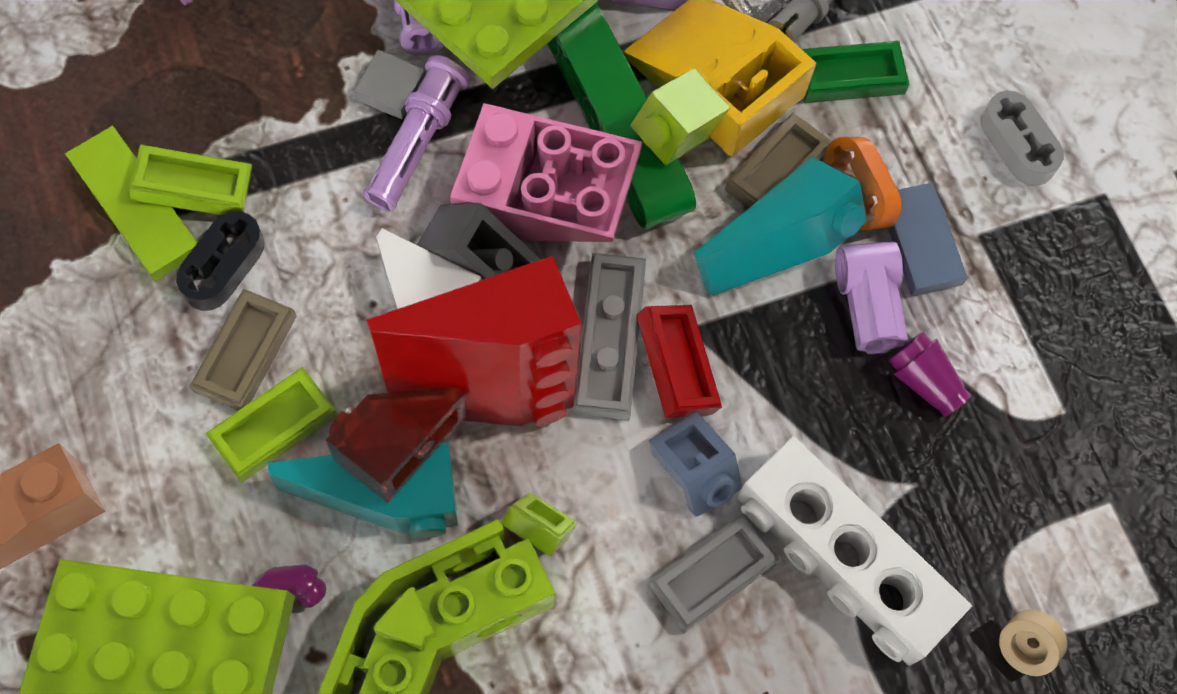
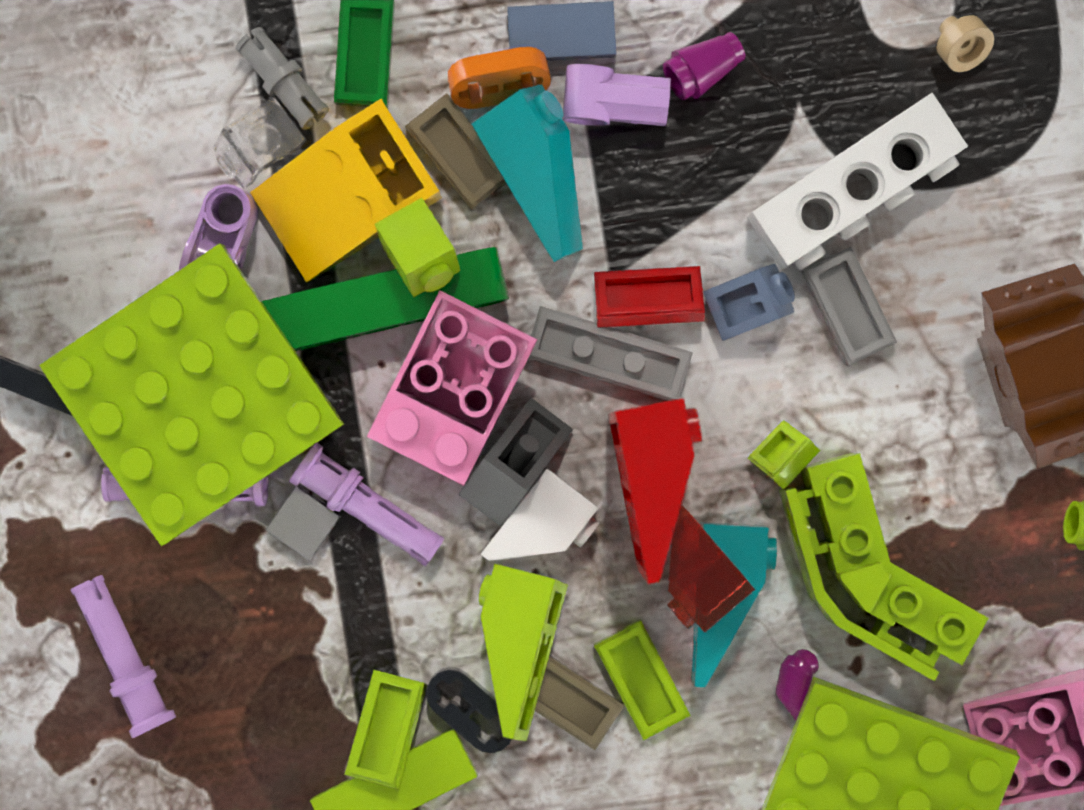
camera: 75 degrees left, 20 degrees up
none -> lime slope [479,564,568,741]

